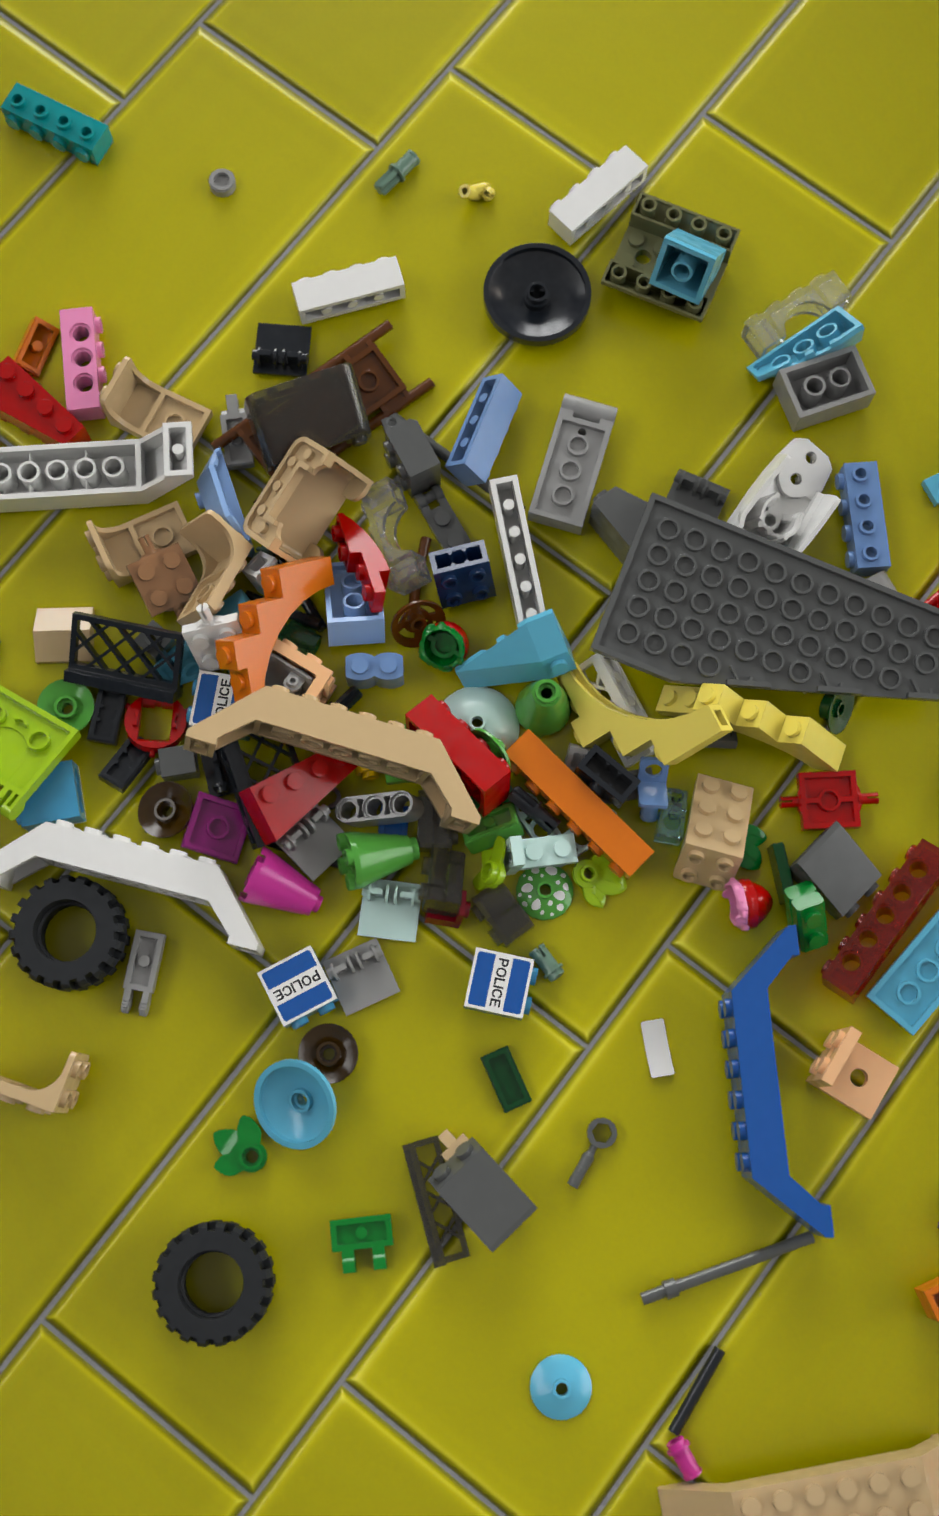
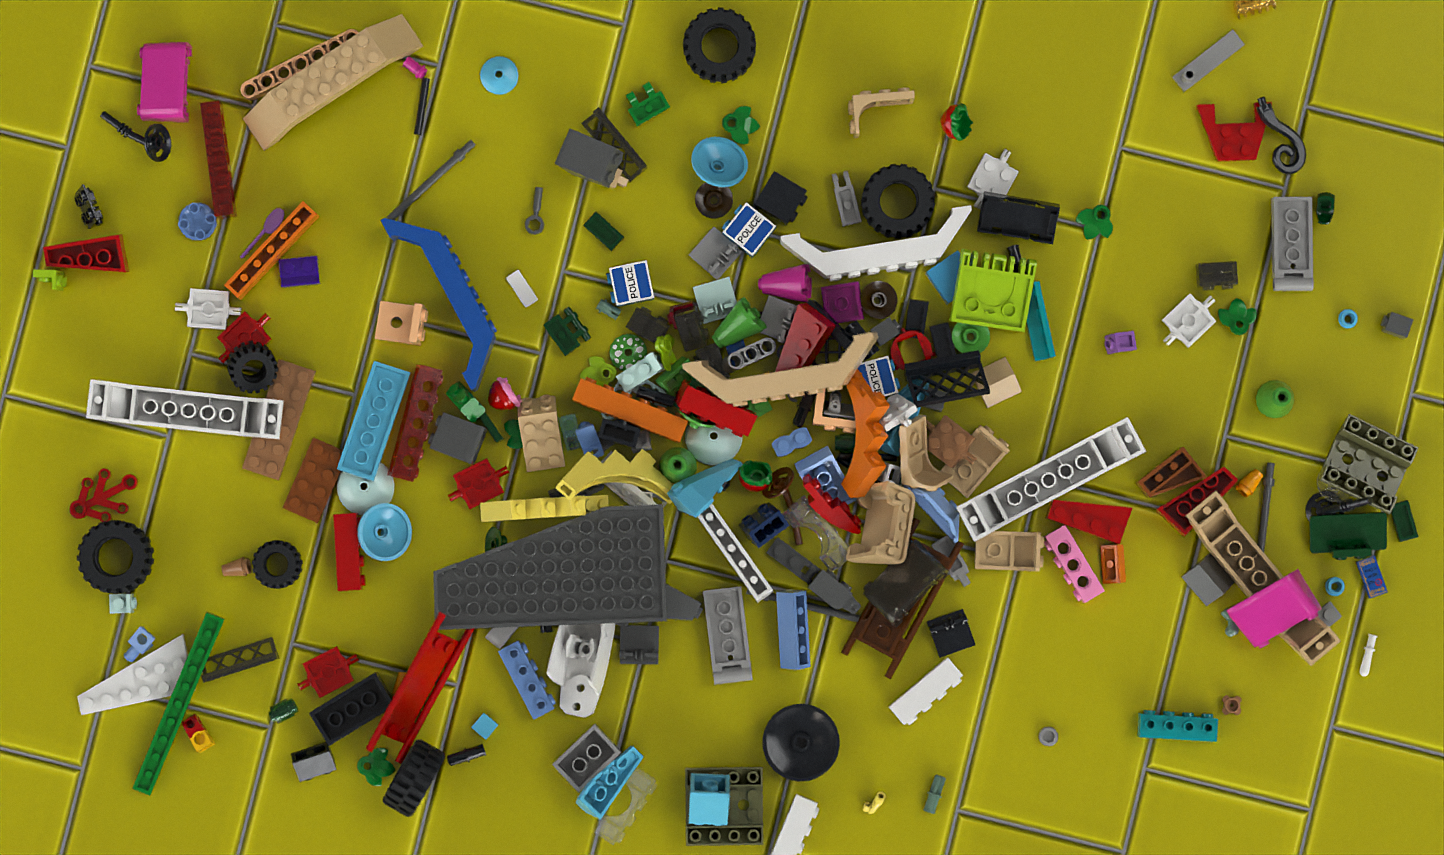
camera: 160 degrees right, 10 degrees up
none -> dark green plate [543,306,592,356]
none -> black piece [754,171,808,225]

